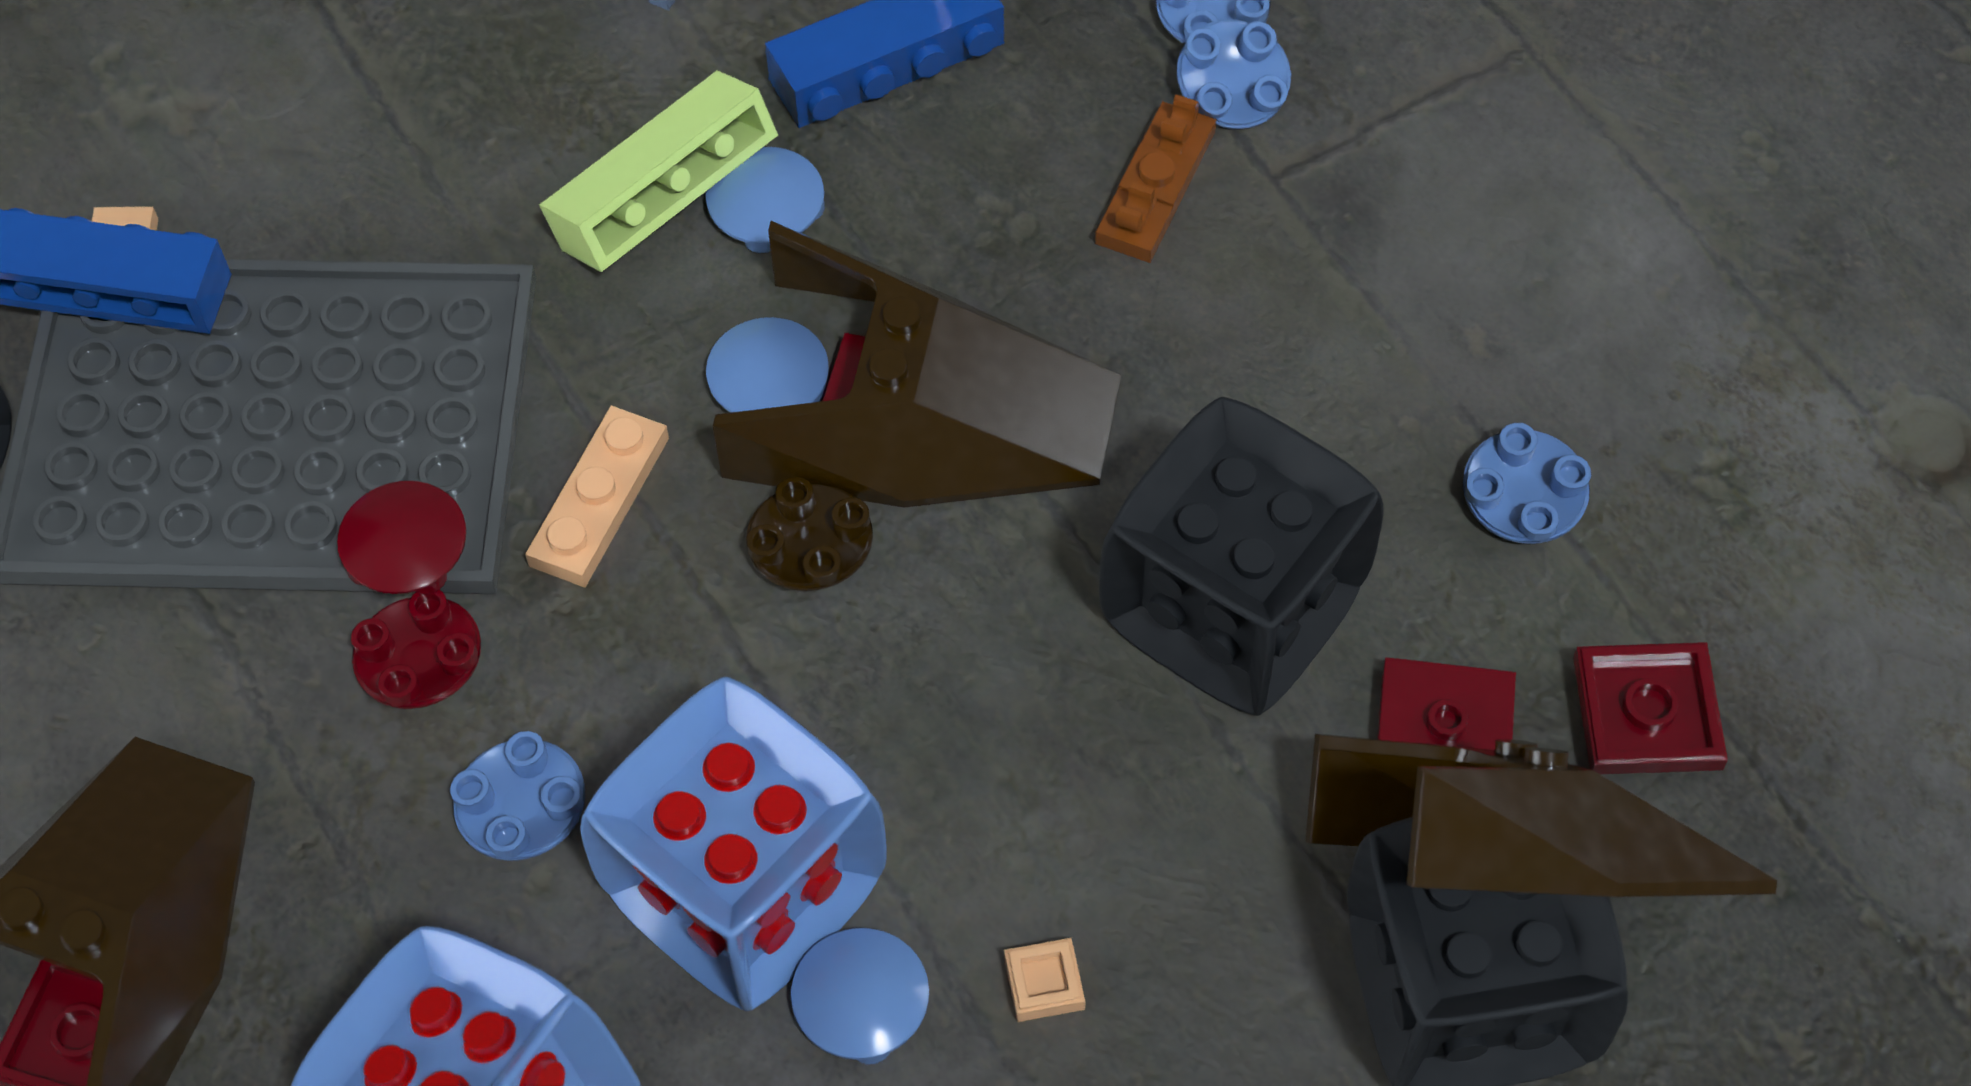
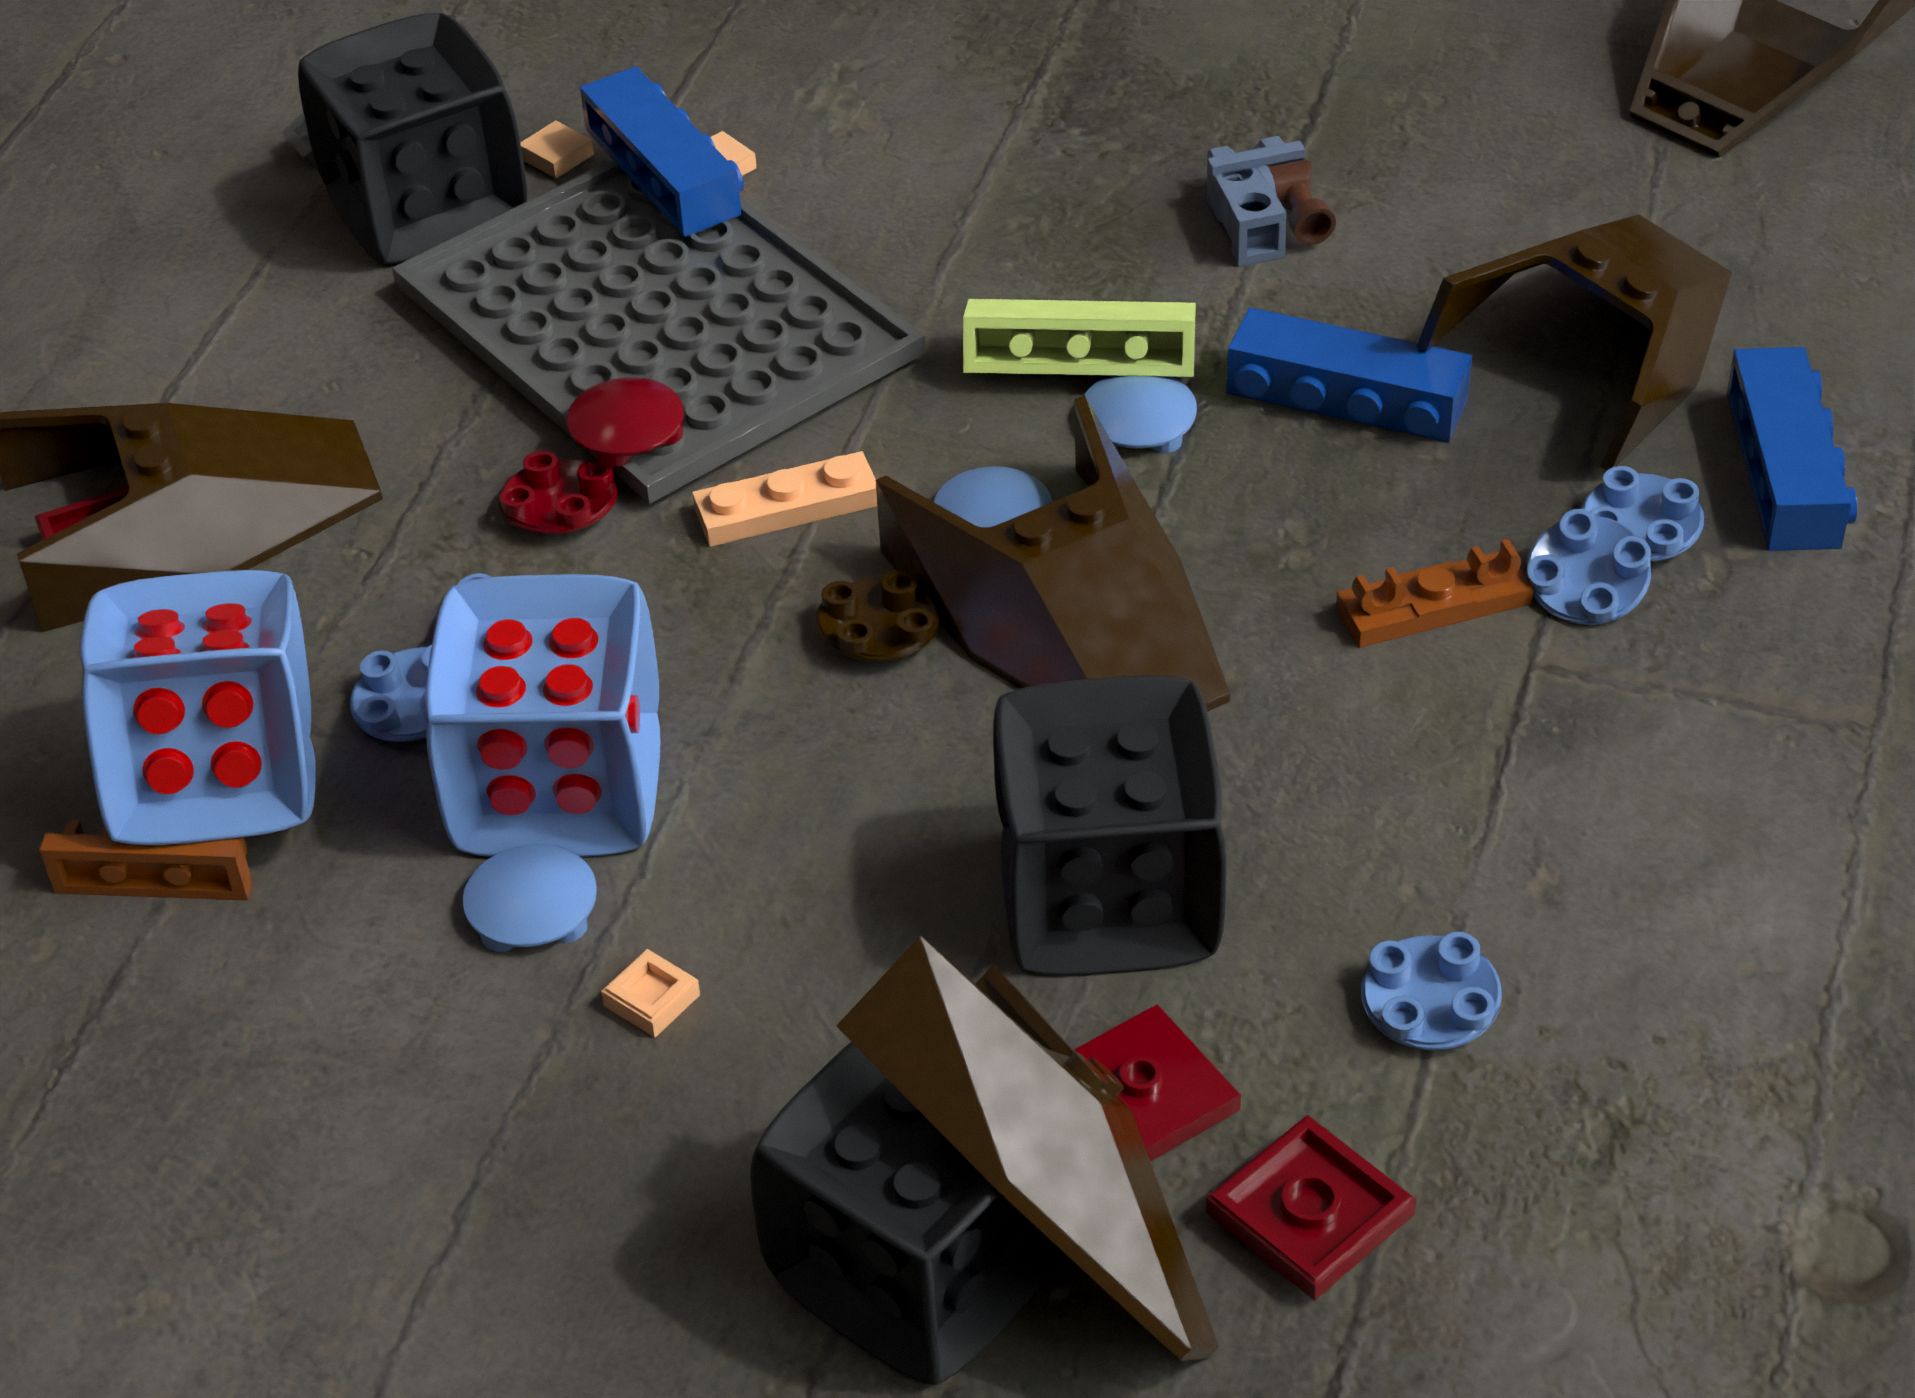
camera: 50 degrees right, 15 degrees down
none -> medium blue dish [350,645,432,742]

